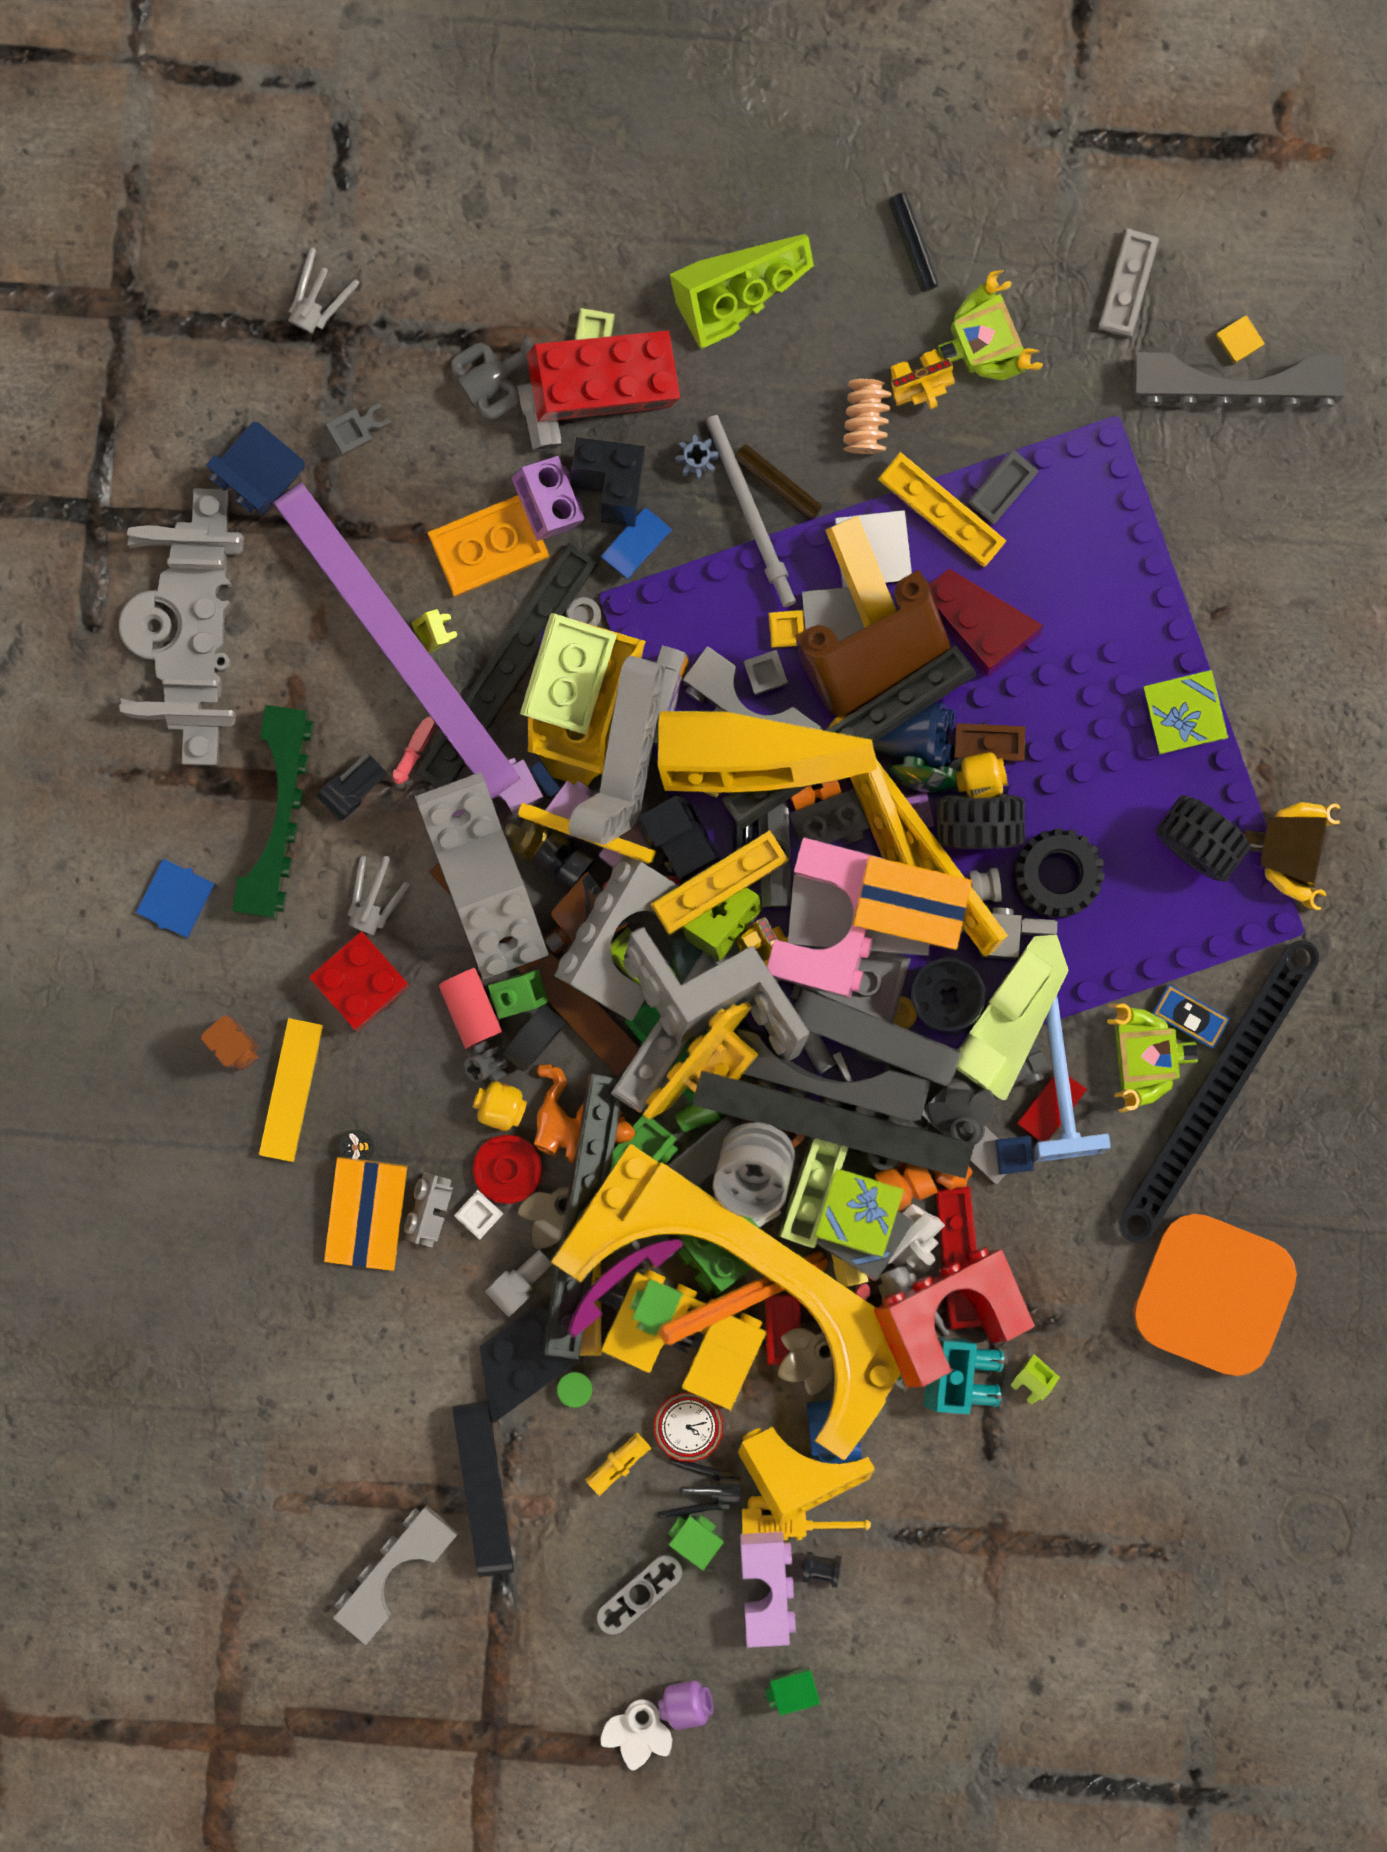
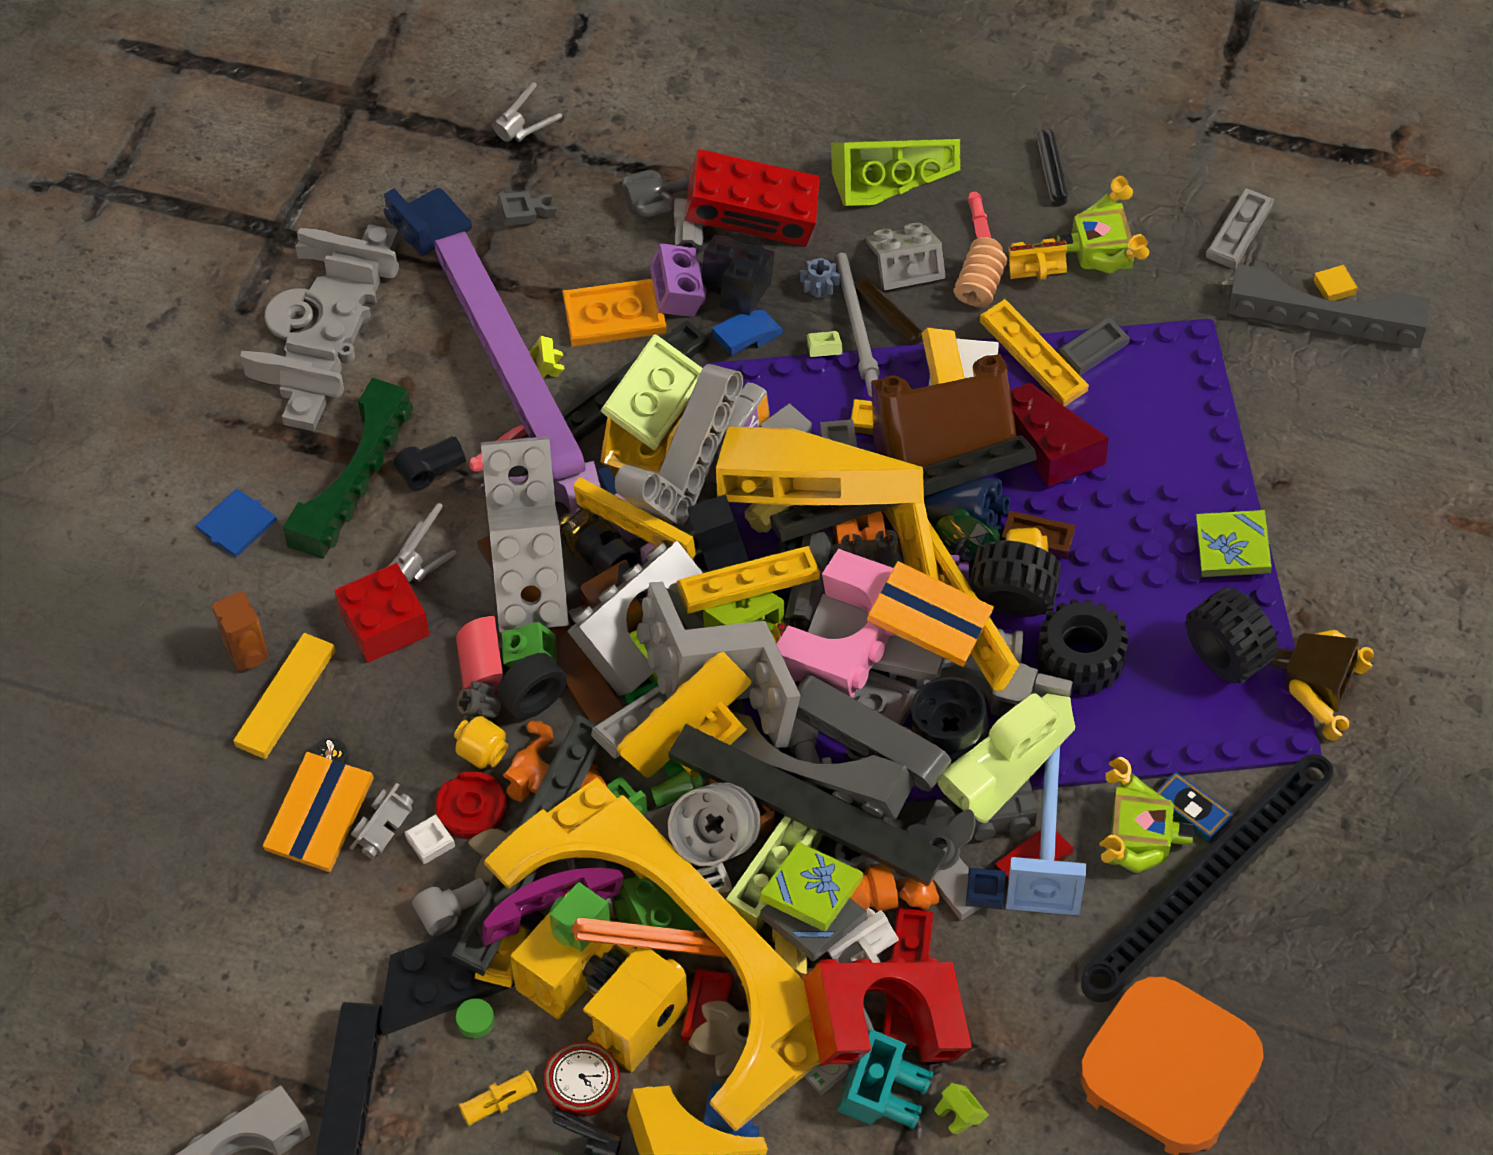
camera: 15 degrees right, 30 degrees down
none -> yellowish green tile [806,331,842,357]
none -> light grey bracket [866,223,946,290]
none -> coral piece [967,192,991,238]

